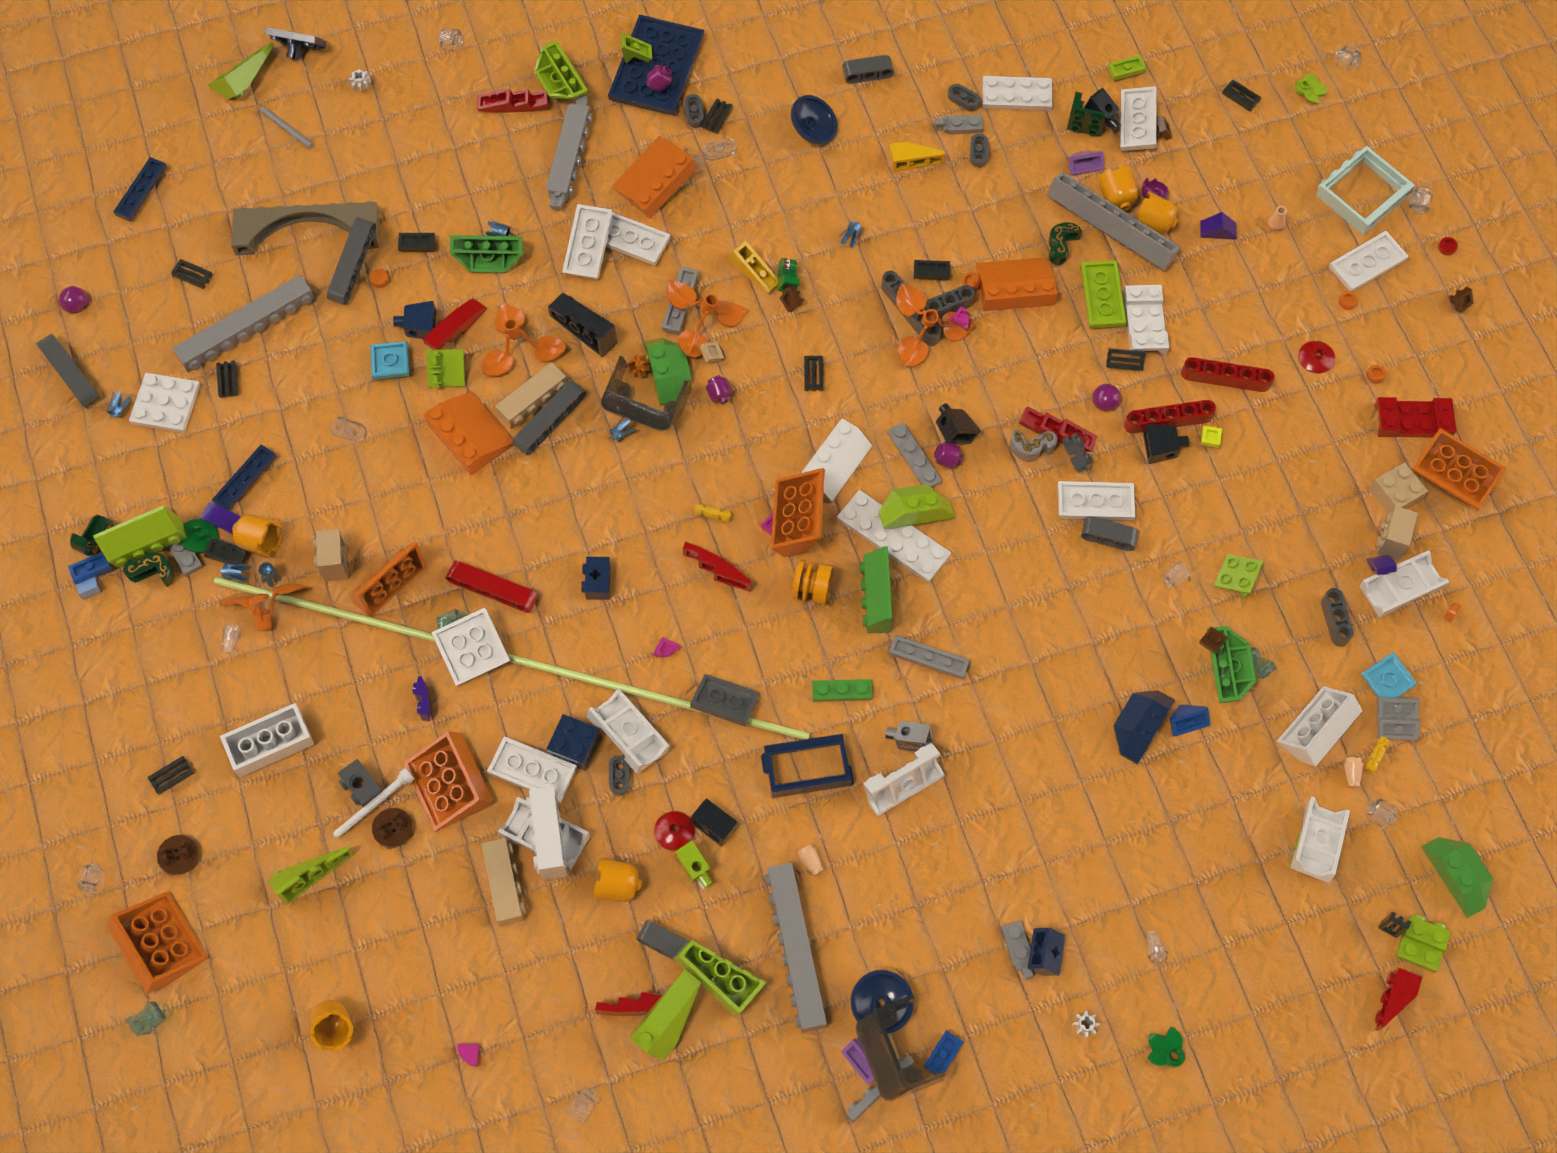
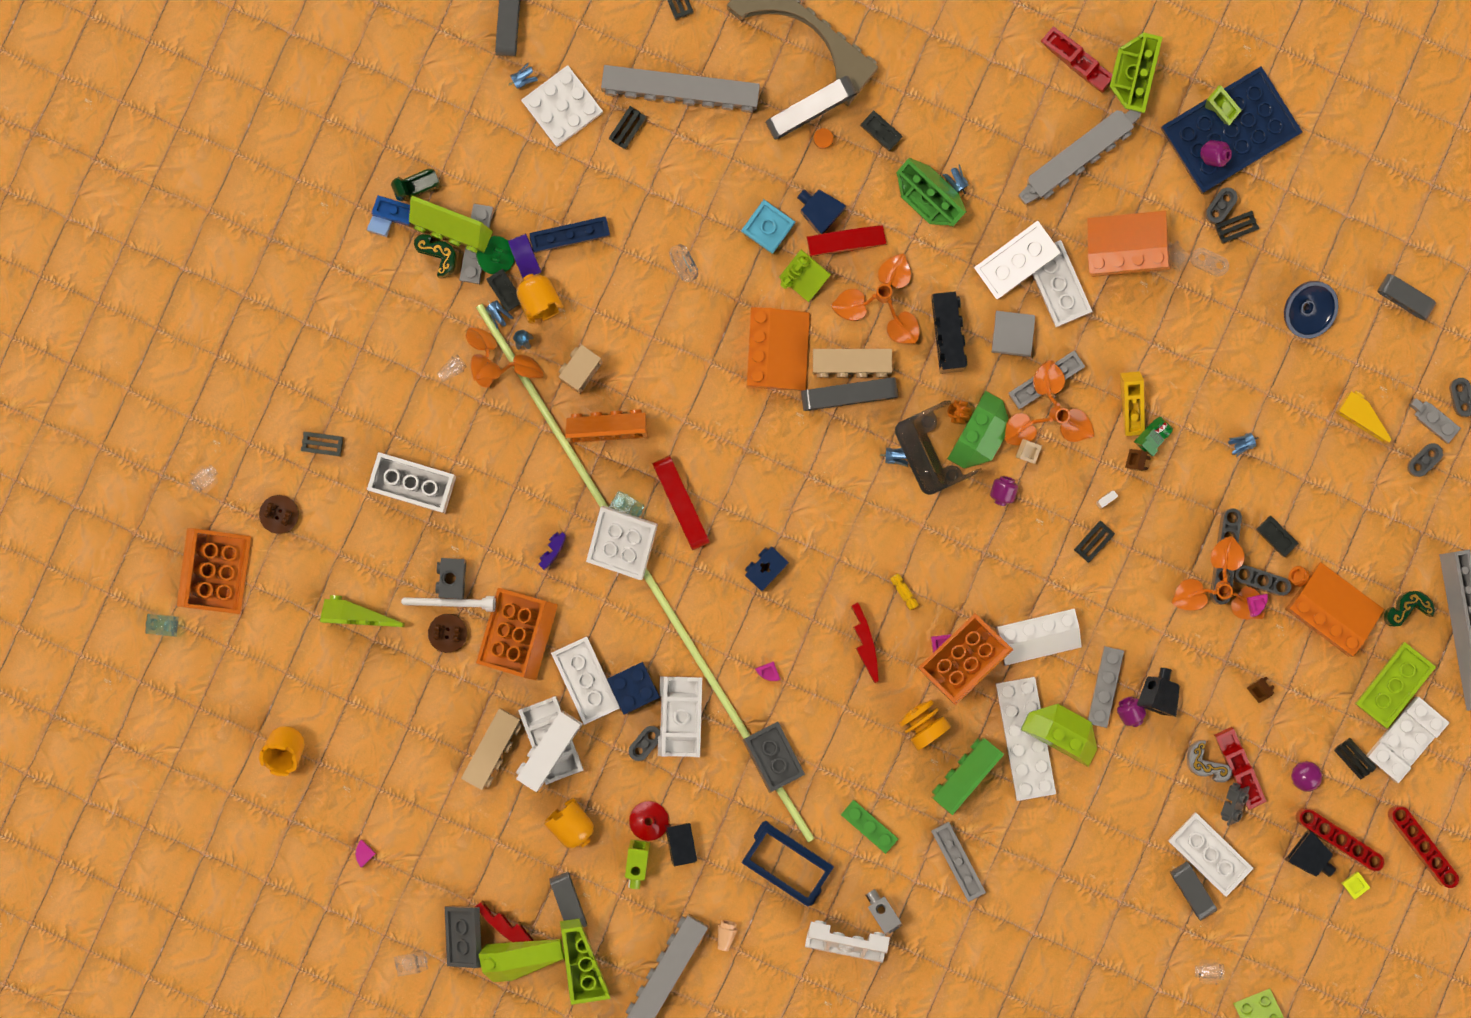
camera: 45 degrees right, 20 degrees up
none -> dark grey plate [445,906,481,968]
none -> light grey slope [991,311,1035,357]
none -> white tile [1096,491,1118,509]
none -> reddish brown tile [1247,677,1274,703]

